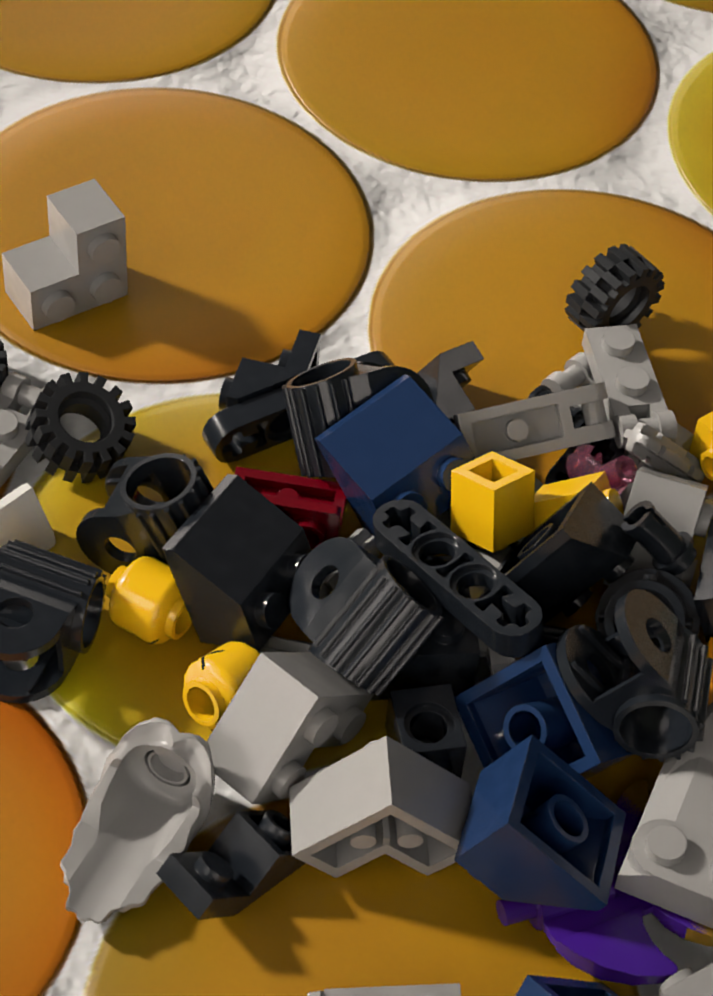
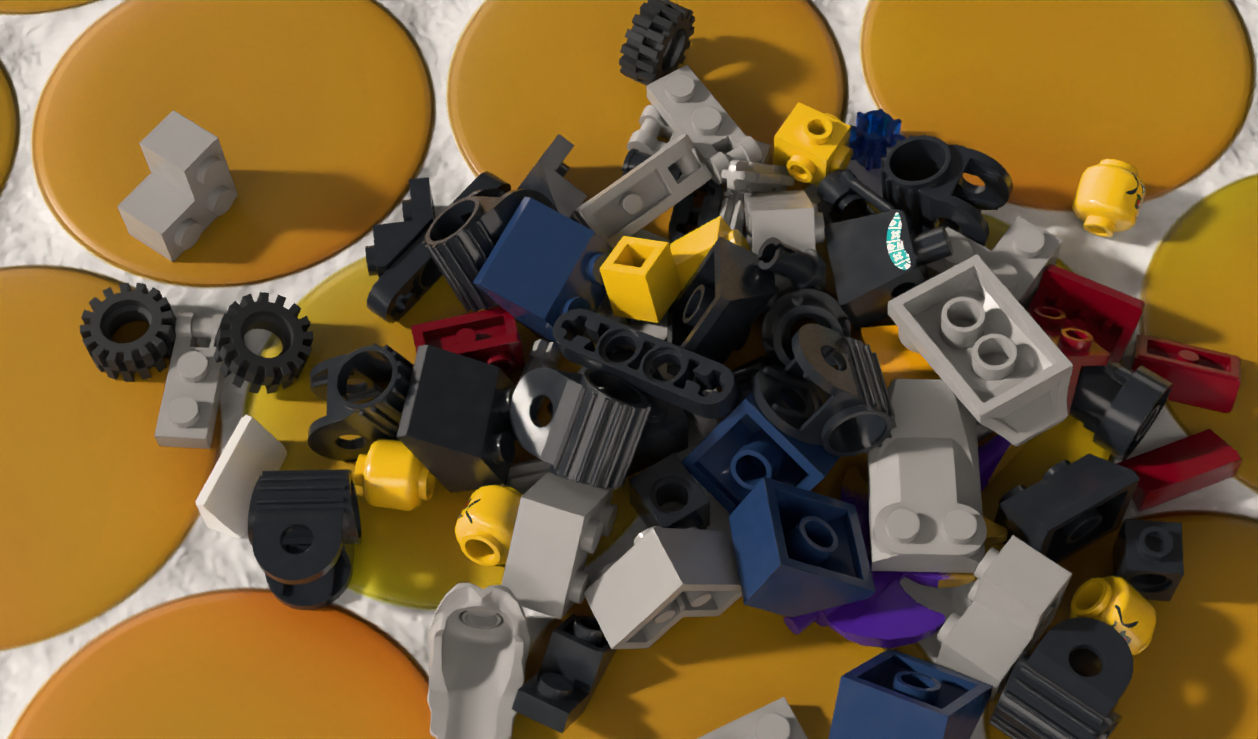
camera: 15 degrees left, 10 degrees up
clear pink arm [566,444,638,490] -> none

